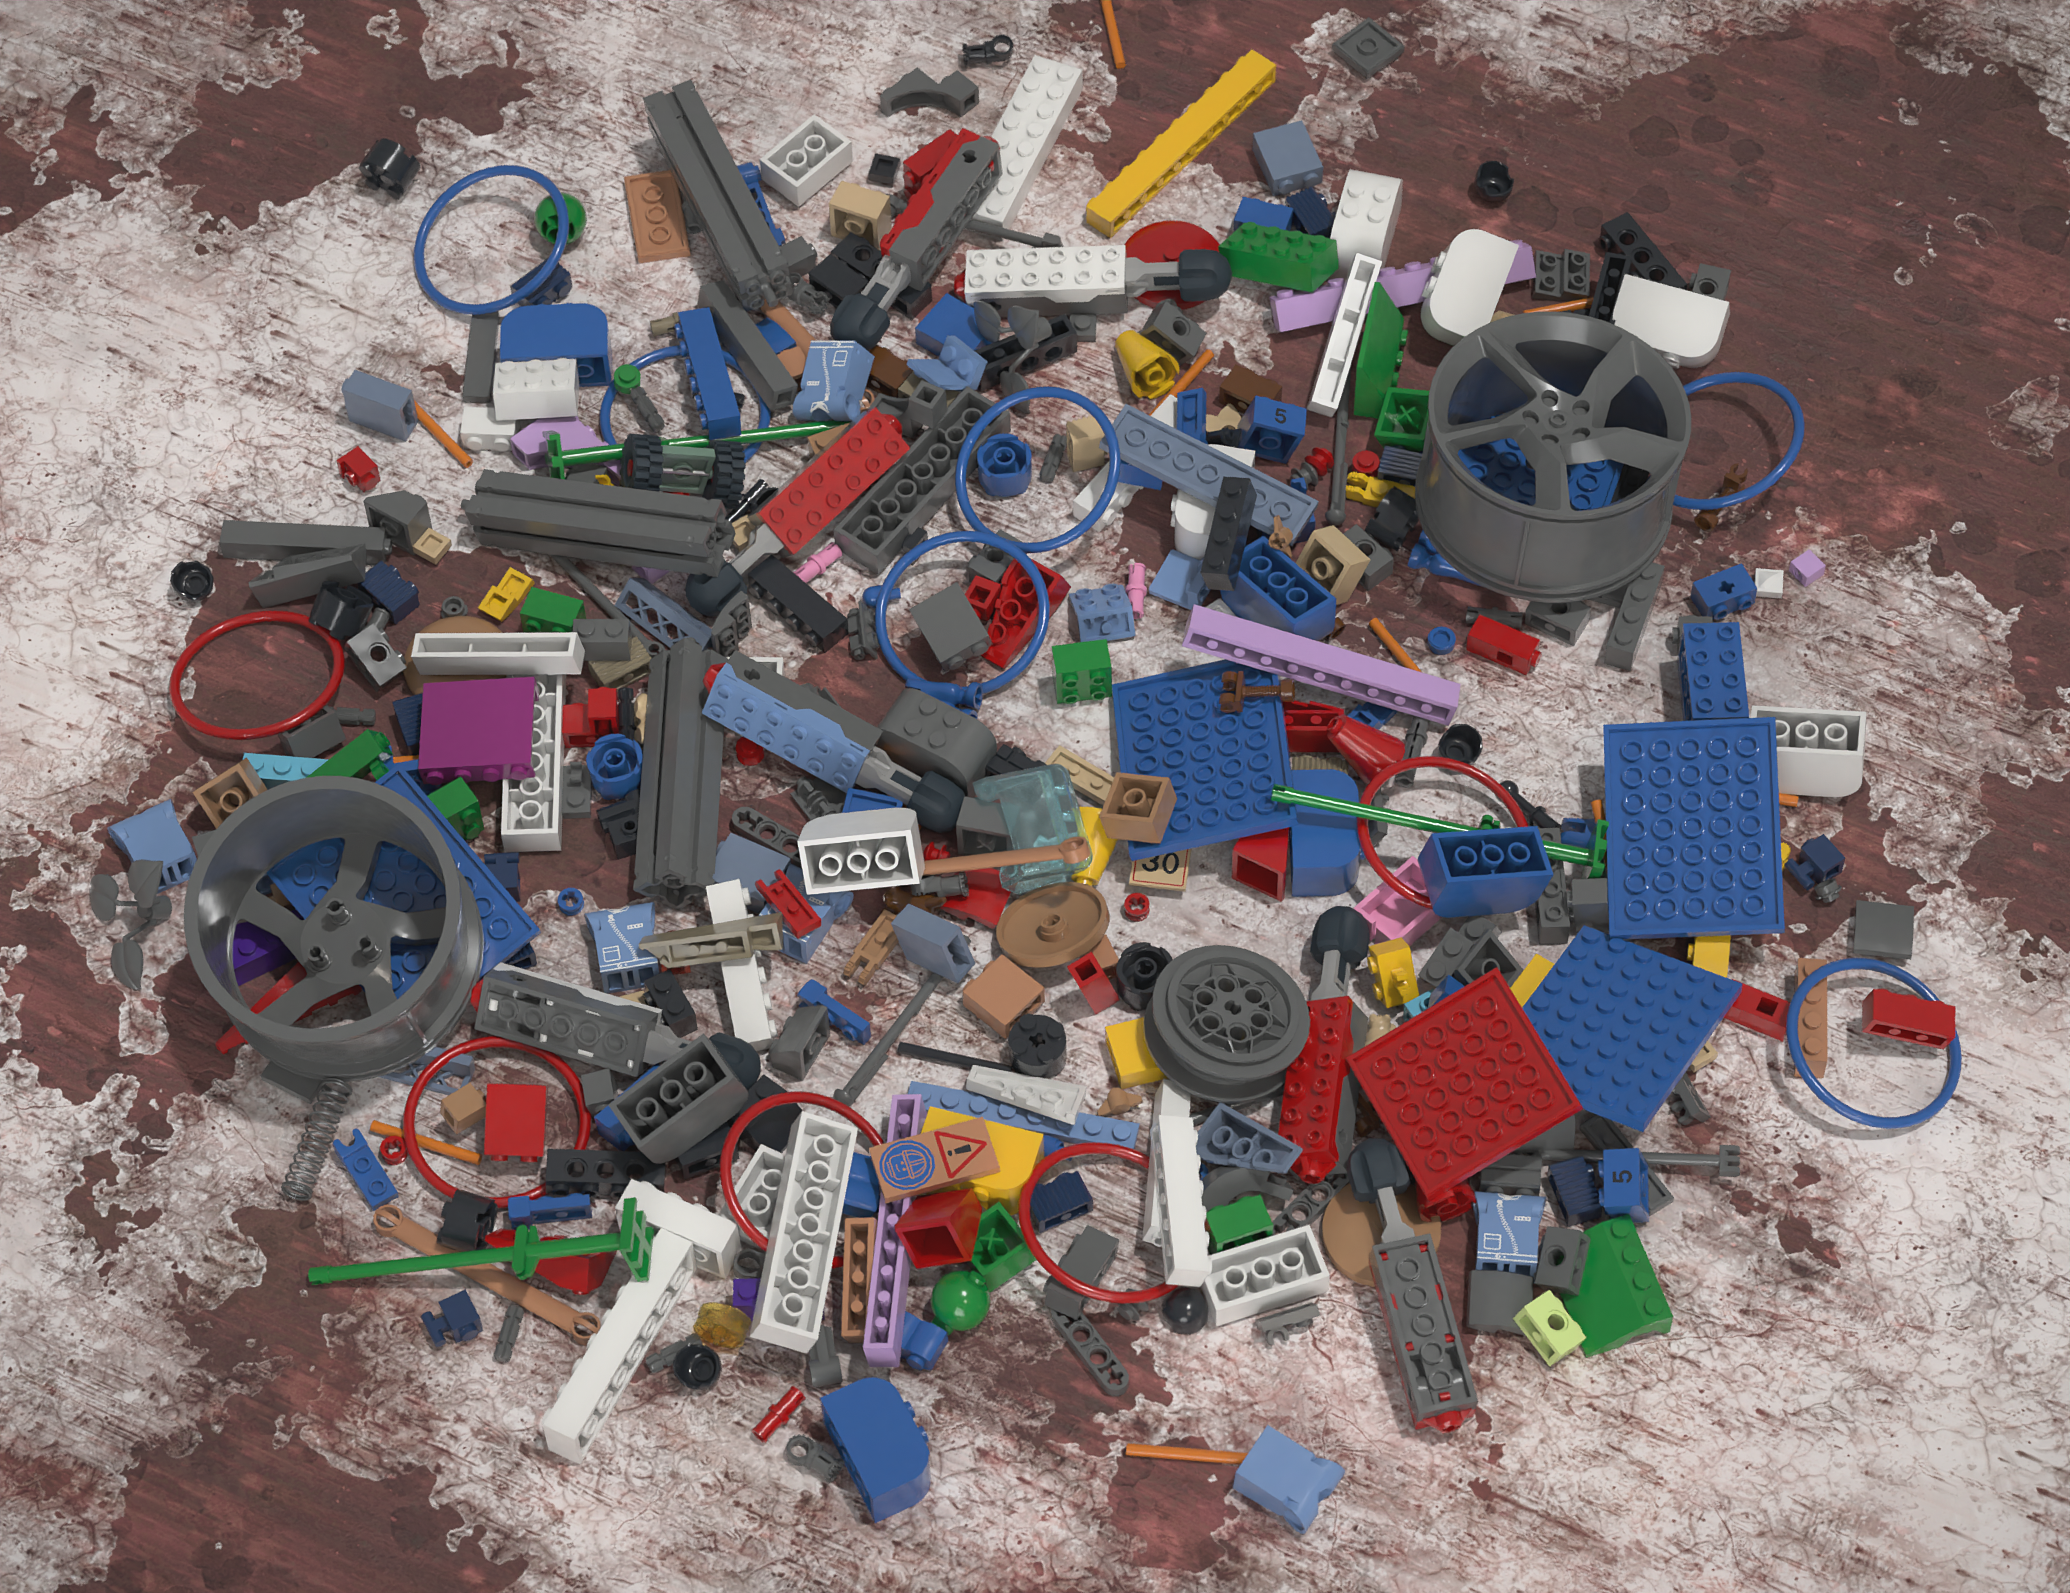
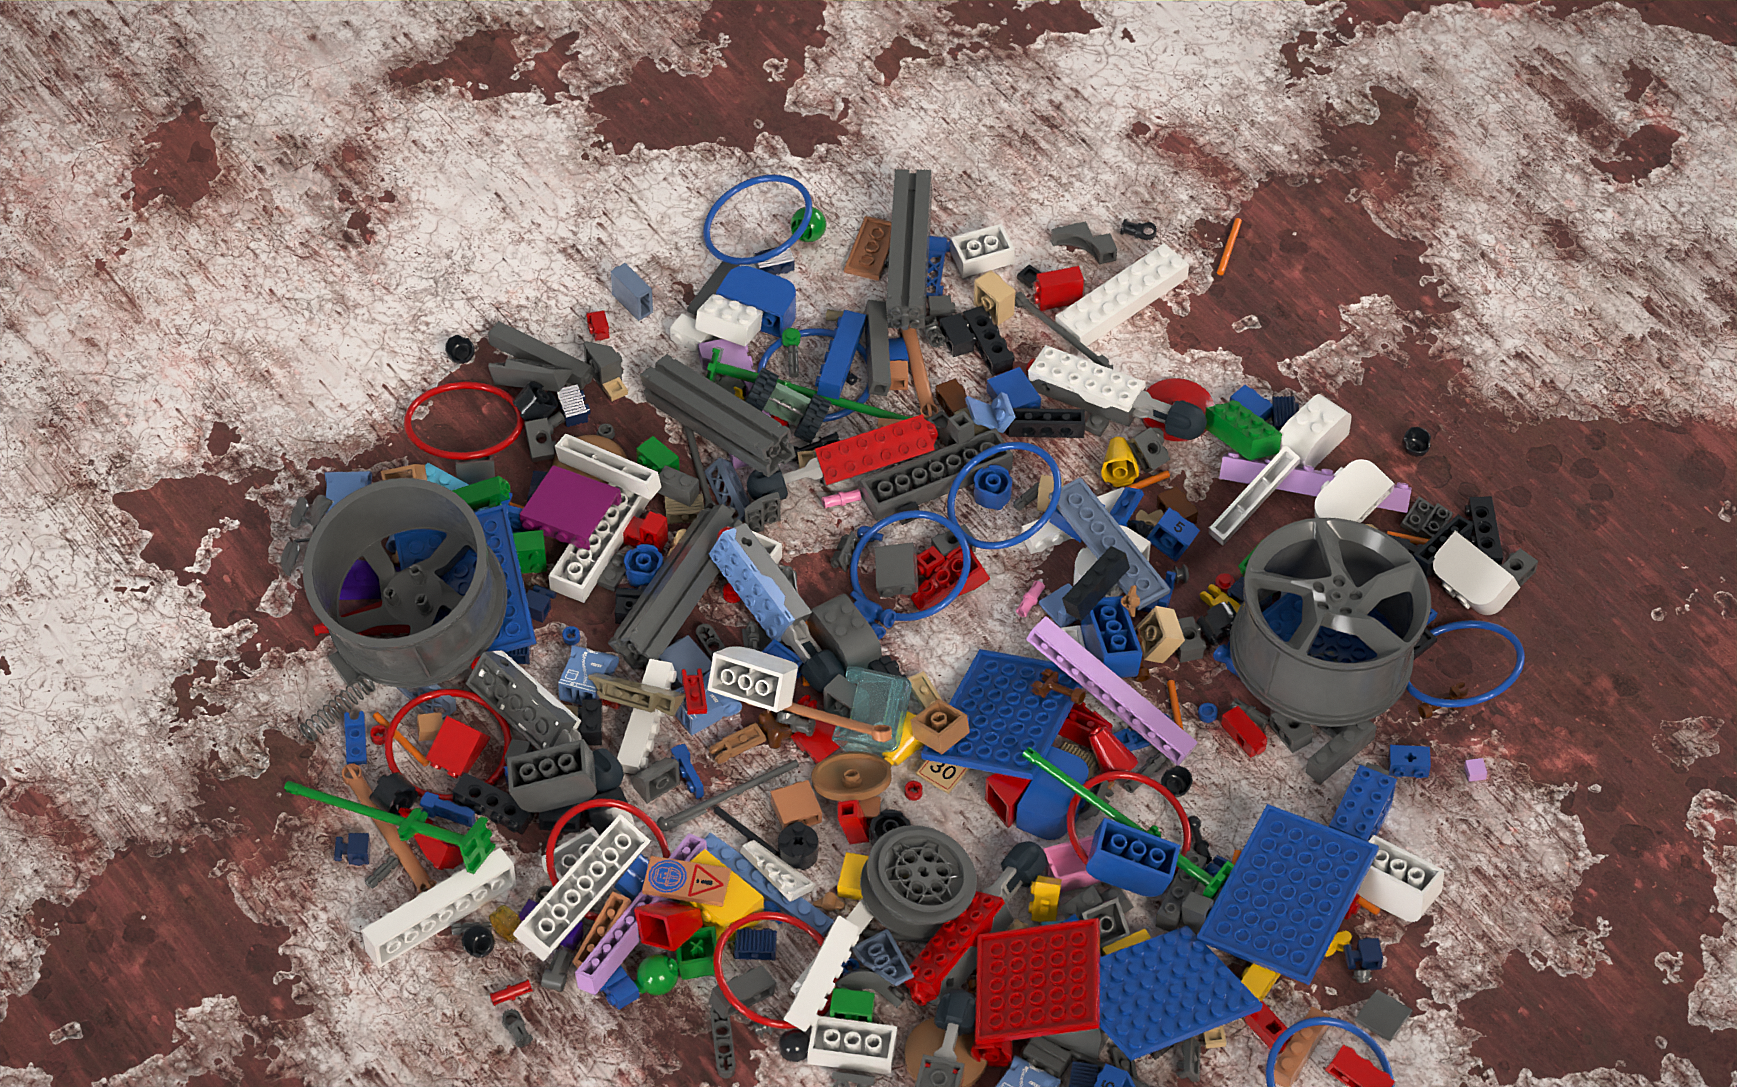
camera: 25 degrees right, 5 degrees down
dark grey axle [330,707,376,725] -> none
black brick [359,138,421,200] -> none
orange piece [414,400,473,468] -> none
yellow slope [478,567,535,622] -> none
white brick [615,1179,741,1279] -> none
black axle [618,687,634,741] -> none
black brick [748,554,849,653] -> none
medium blue piece [793,341,875,422] -> none
blue brick [820,1377,931,1523] -> none
piece [830,128,1003,351] -> none
sand blue brick [891,904,976,983] -> none
dark grey plant [974,301,1052,414] -> none
green brick [1051,639,1112,704] -> none
medium blue bracket [1069,583,1136,642] -> none
yellow brick [1086,50,1276,239] -> none
sand blue brick [1252,120,1323,196] -> none
dark grey beam [1272,1173,1350,1236] -> none
red wheel [1304,447,1334,477] -> none
dark grey bar [1325,362,1352,526] -> none
dark grey plate [1332,17,1405,79] -> none
green slope [1354,282,1408,419] -> none
white tile [1754,568,1783,599] -> none

